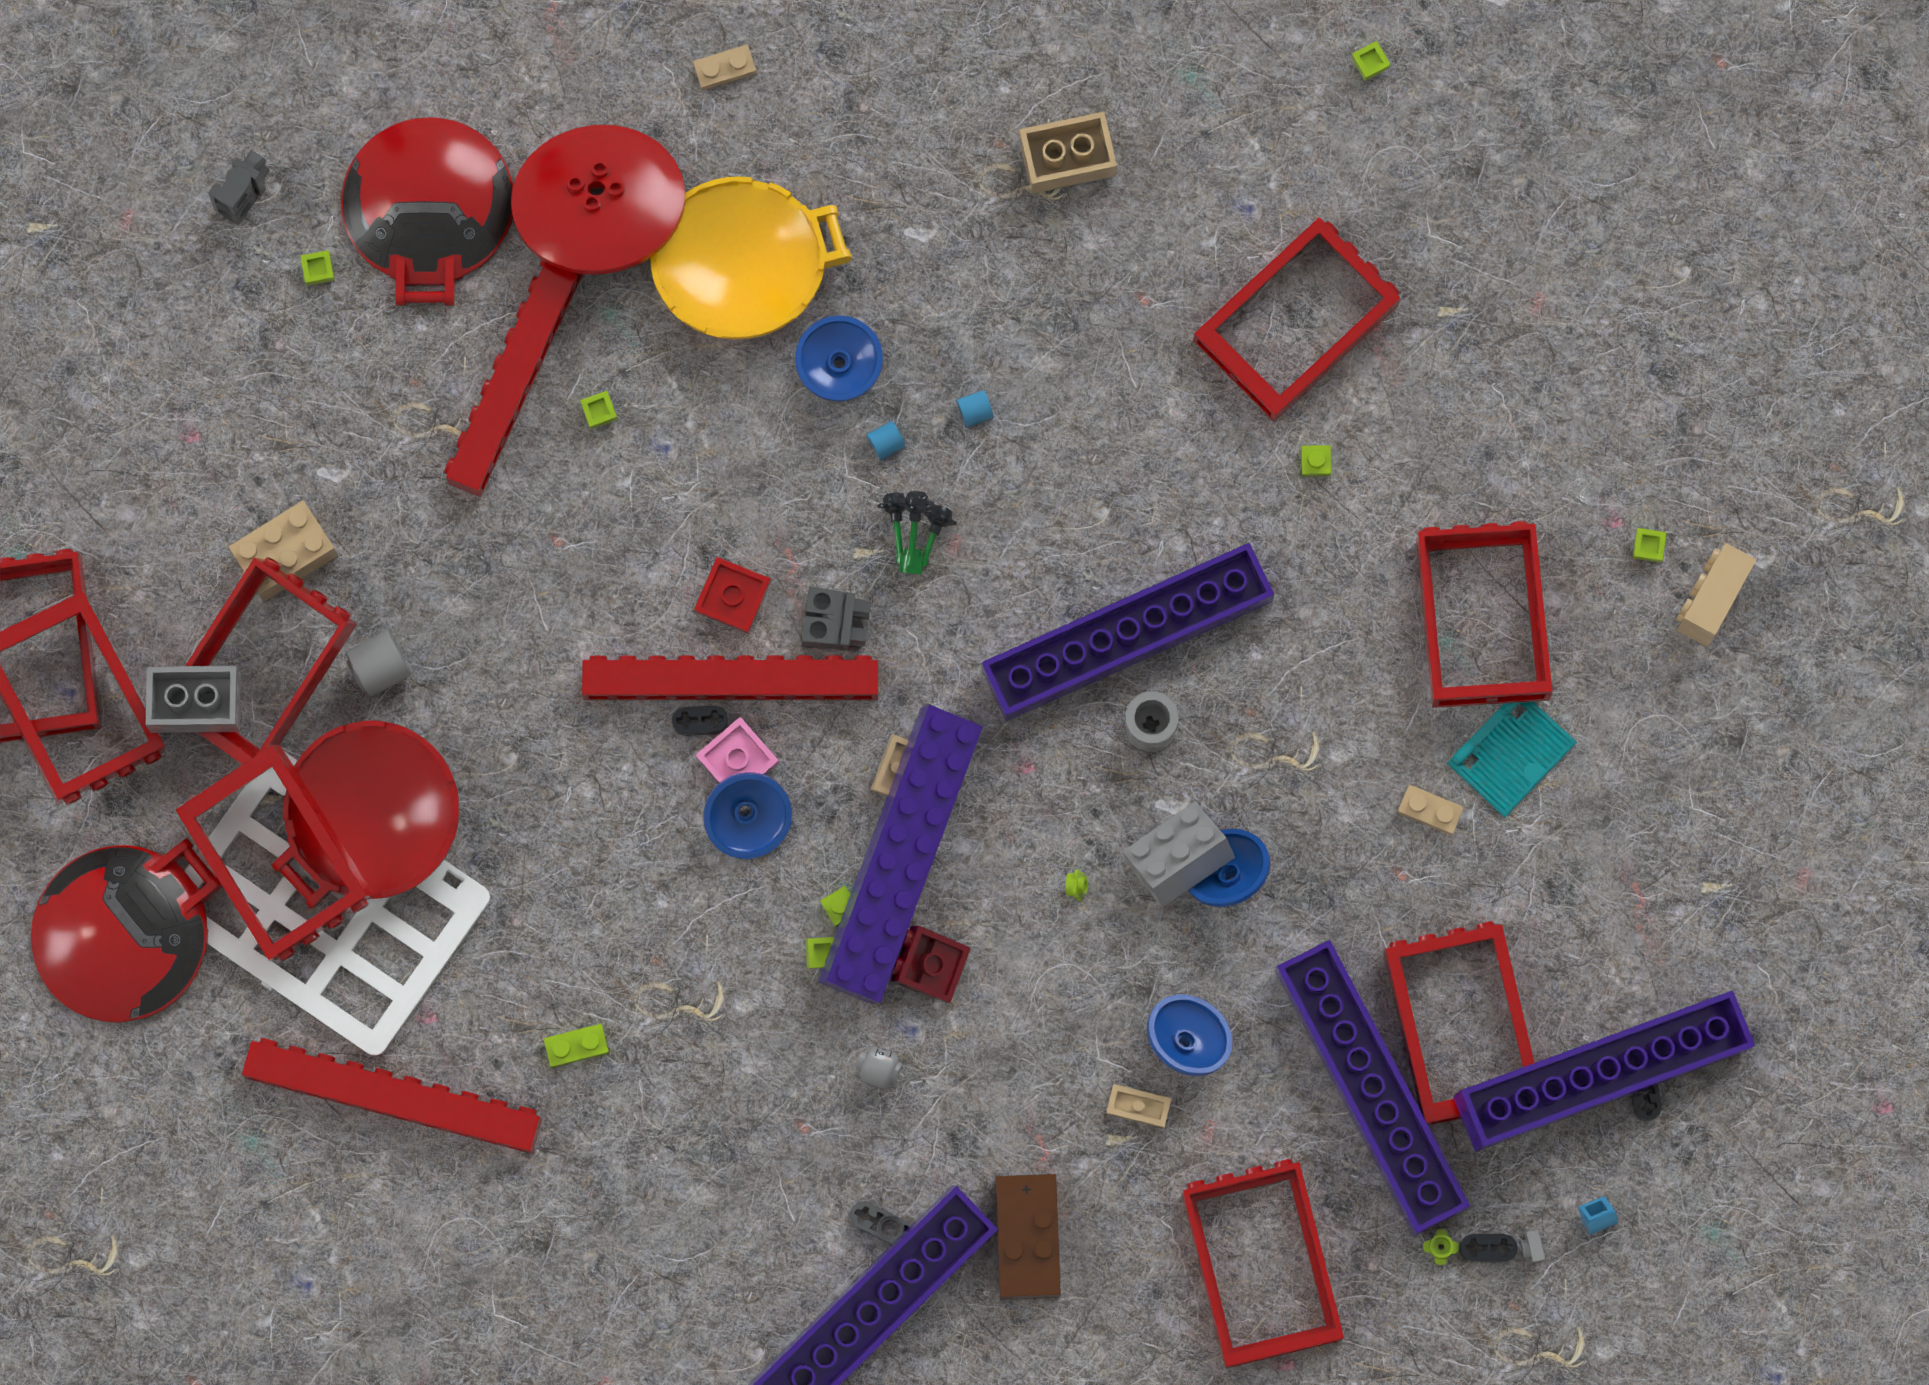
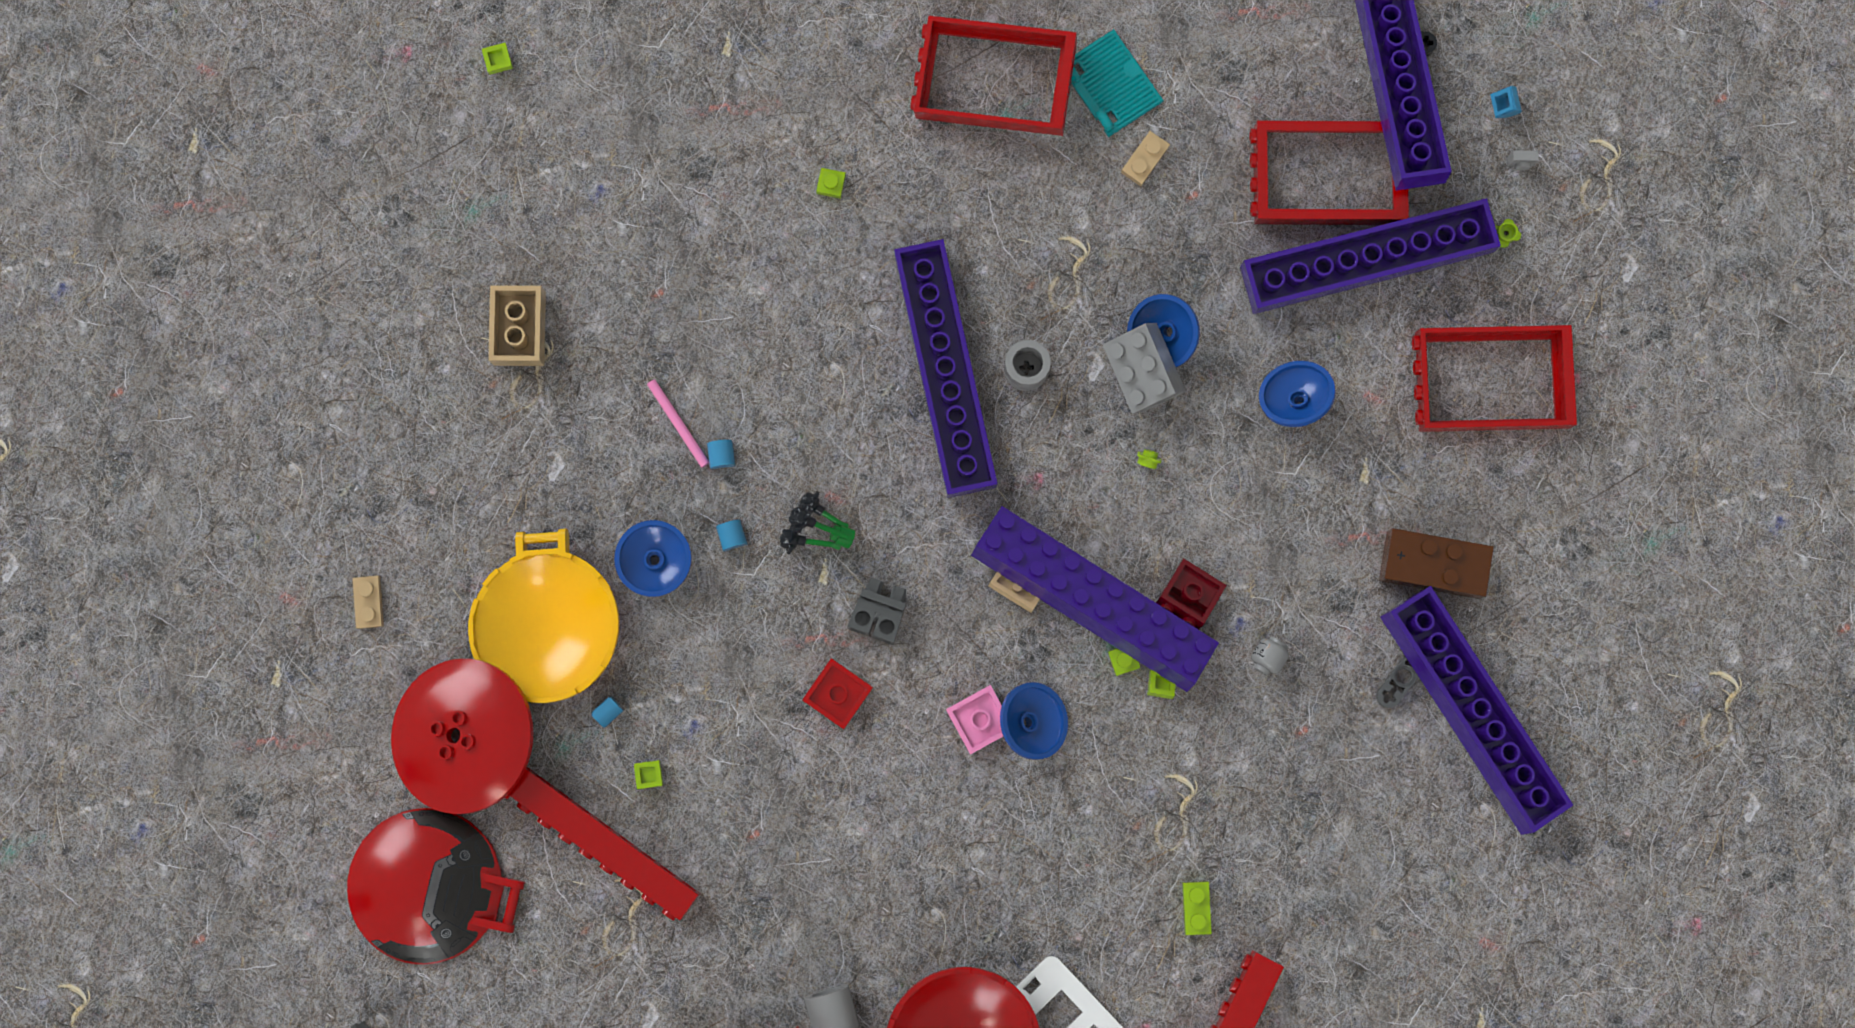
camera: 80 degrees left, 5 degrees up
lime plate [300,250,335,286] -> none
red brick [582,655,878,700] -> none
black beam [672,706,729,736] -> none
tan plate [1106,1084,1172,1129] -> none
red window [1193,217,1401,422] -> none
black beam [1459,1234,1518,1263] -> none
none -> dark azure brick [591,696,624,728]
none -> bright pink bar [647,379,709,468]

